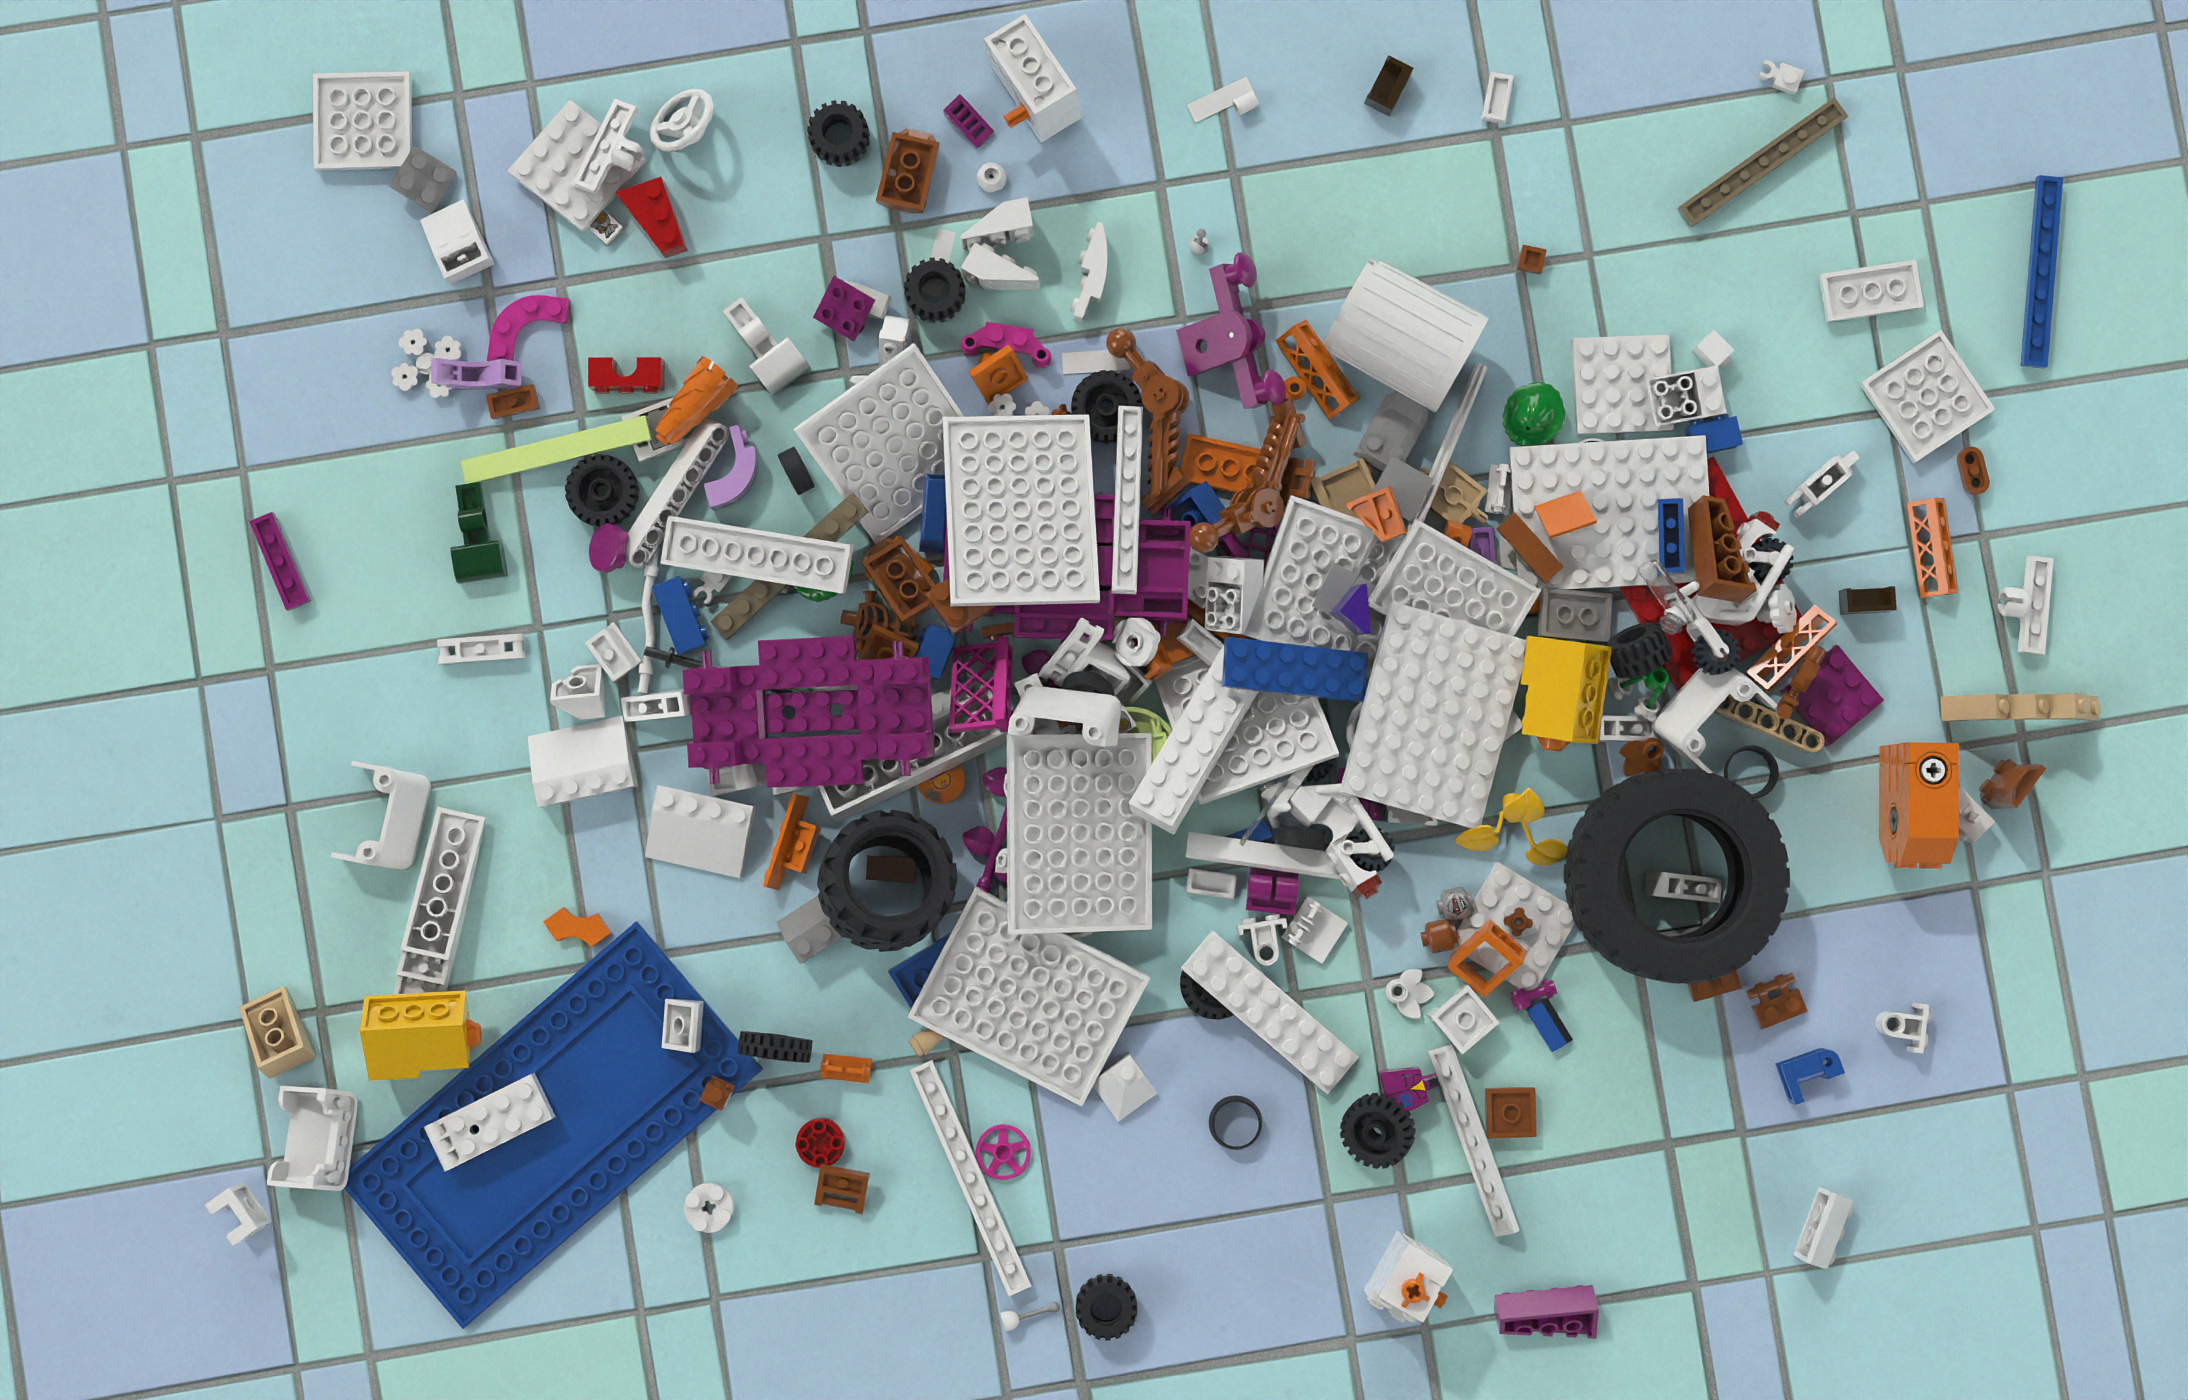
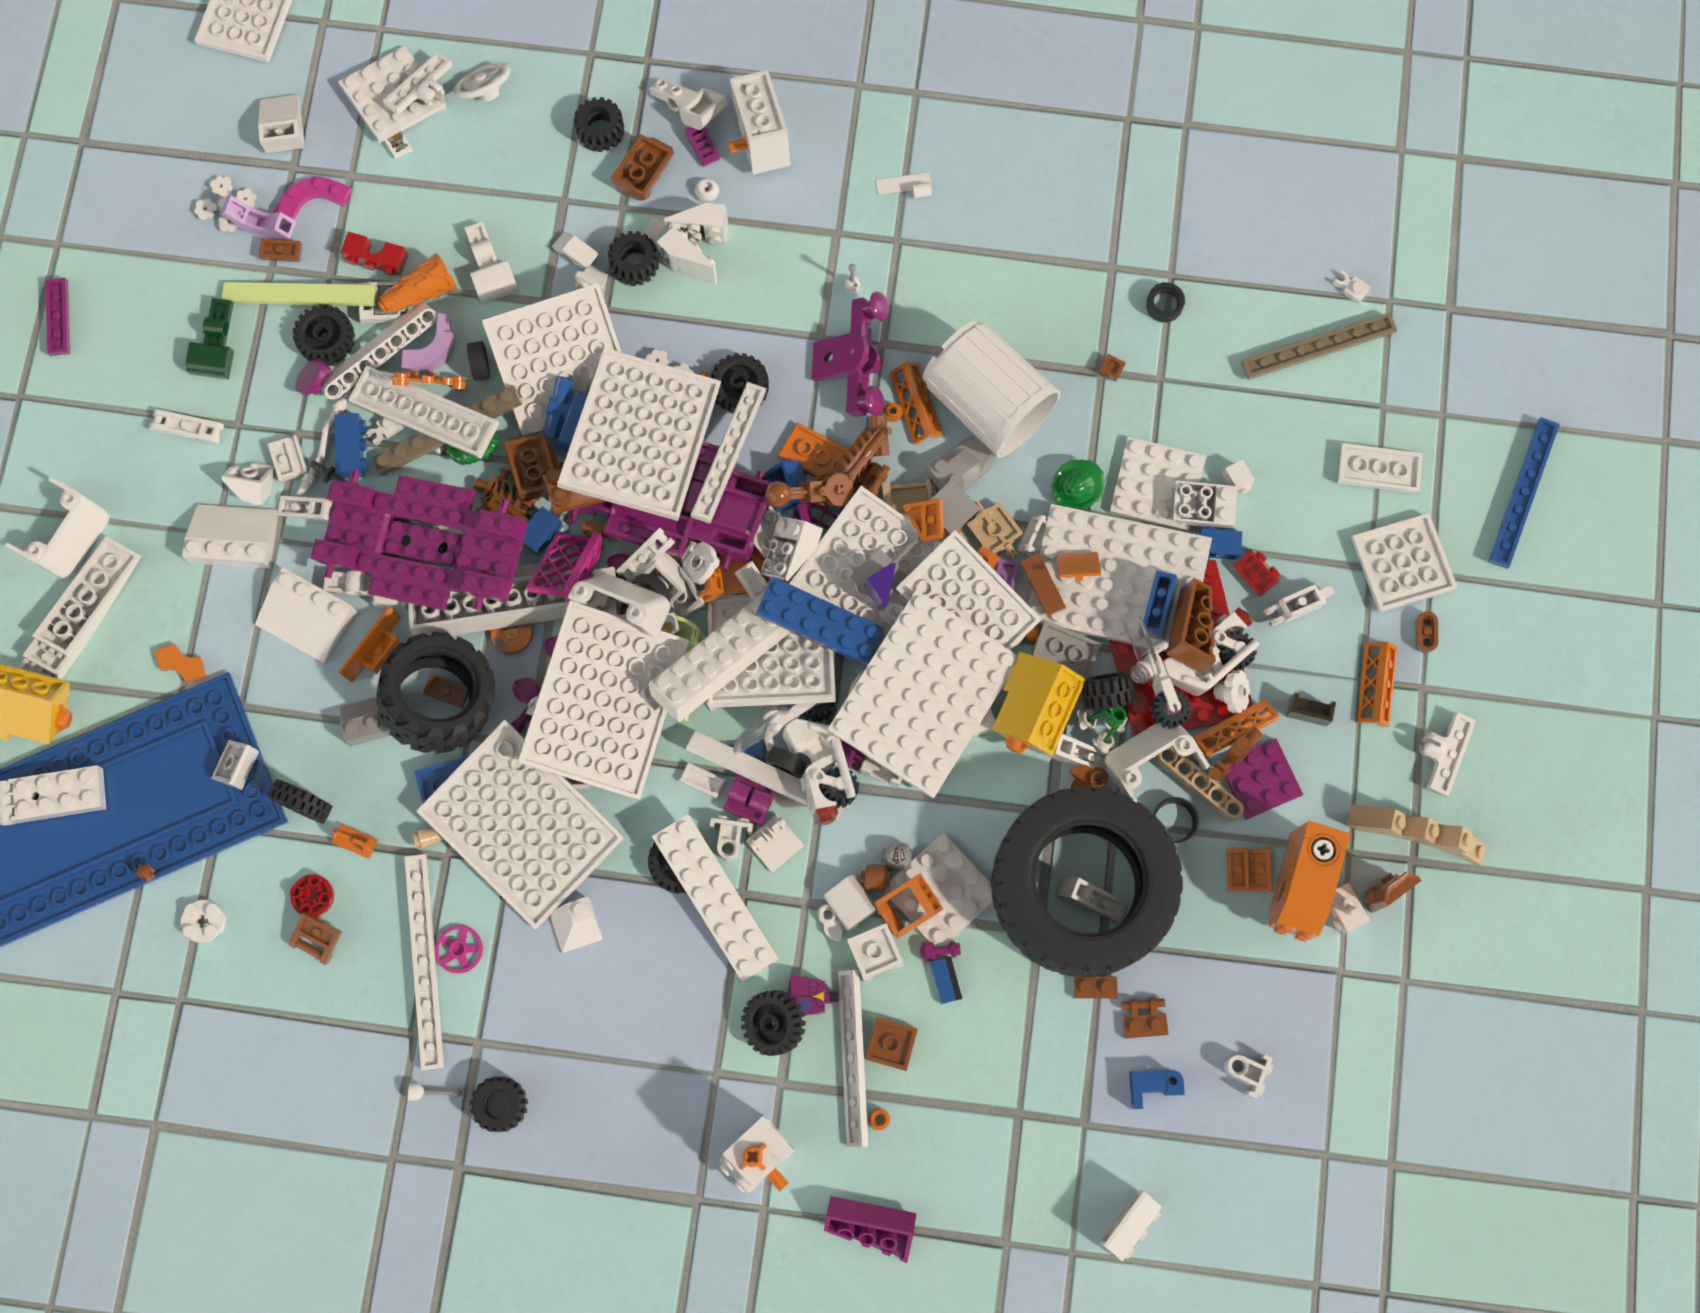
camera: 20 degrees right, 10 degrees down
light grey plate [389,145,457,213] -> none
red wedge [616,177,688,259] -> none
dark orange brick [699,1075,735,1111] -> none
magenta hinge [813,276,876,342] -> none
dark pink plate [961,322,1051,368] -> none
orange tile [968,344,1029,405] -> none
white sticker [1062,350,1130,374] -> none
white slope [1071,222,1108,323] -> none
dark orange piece [1106,328,1191,515] -> none
black tyre [1209,1095,1262,1150] -> none
dark brown panel [1364,55,1414,117] -> none
white axle [1406,363,1487,534] -> none
yellow plant [1454,788,1567,866] -> none
white tile [1481,72,1514,125] -> none
dark orange plate [1503,907,1533,937] -> none
none -> dark orange plate [135,863,155,883]
none -> orange plant [390,371,466,389]
none -> blue piece [542,375,574,439]
none -> white plate [649,78,727,130]
none -> white slope [823,874,877,930]
none -> orange plate [868,1108,890,1130]
none -> black tyre [1146,282,1185,322]
none -> orange slope [1227,848,1273,892]
none -> red bracket [1233,550,1281,597]

